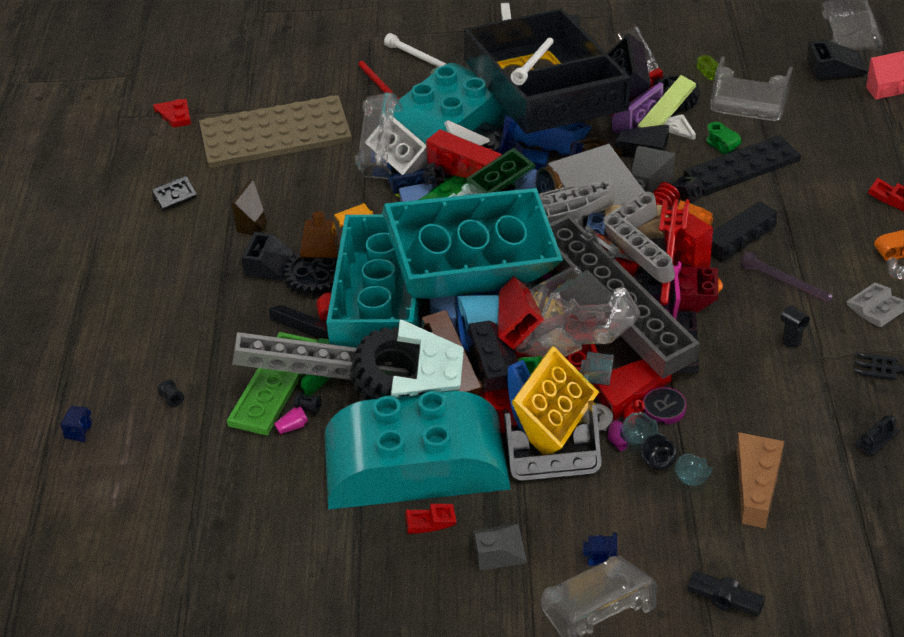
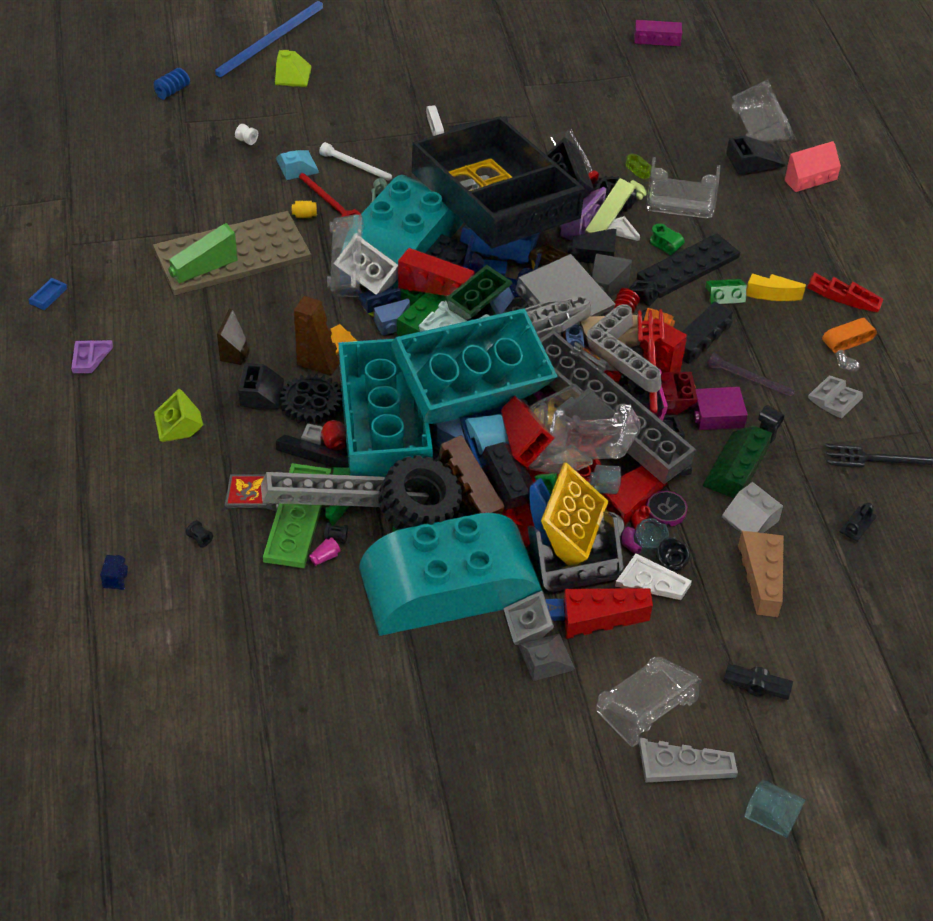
camera: 15 degrees left, 5 degrees up
bracket [152,176,197,212] -> none
red wing [153,99,191,128] -> none
reddish brown torso [300,211,340,258] -> none
light aqua wing [391,320,464,398] -> none
red slope [405,504,457,534] -> none
black gear [421,163,446,187] -> none
white tile [444,120,490,146] -> none
white piece [511,38,553,85] -> none
tile [535,166,562,194] -> none
clear blue brick [583,532,618,566] -> none
clear light blue hair [675,453,712,486] -> none
none -> blue tile [29,278,67,310]
none -> medium lavender wing [71,340,113,373]
none -> lime slope [154,389,203,442]
none -> bright green slope [168,223,238,283]
none -> flag [224,471,283,511]
none -> white wheel [235,124,258,145]
none -> medium azure slope [276,150,319,180]
none -> yellow brick [292,201,317,218]
none -> reddish brown wedge [294,296,339,376]
none -> light grey tile [301,423,323,445]
none -> light grey slope [503,591,554,645]
none -> blue tile [545,599,565,621]
none -> red wedge [563,588,653,639]
none -> white wing [615,554,692,600]
none -> yellowish green arm [631,180,647,200]
none -> magenta brick [690,387,748,430]
none -> dark green slope [703,426,772,499]
none -> green bracket [706,279,747,304]
none -> light grey slope [722,482,783,533]
none -> yellow slope [746,274,806,301]

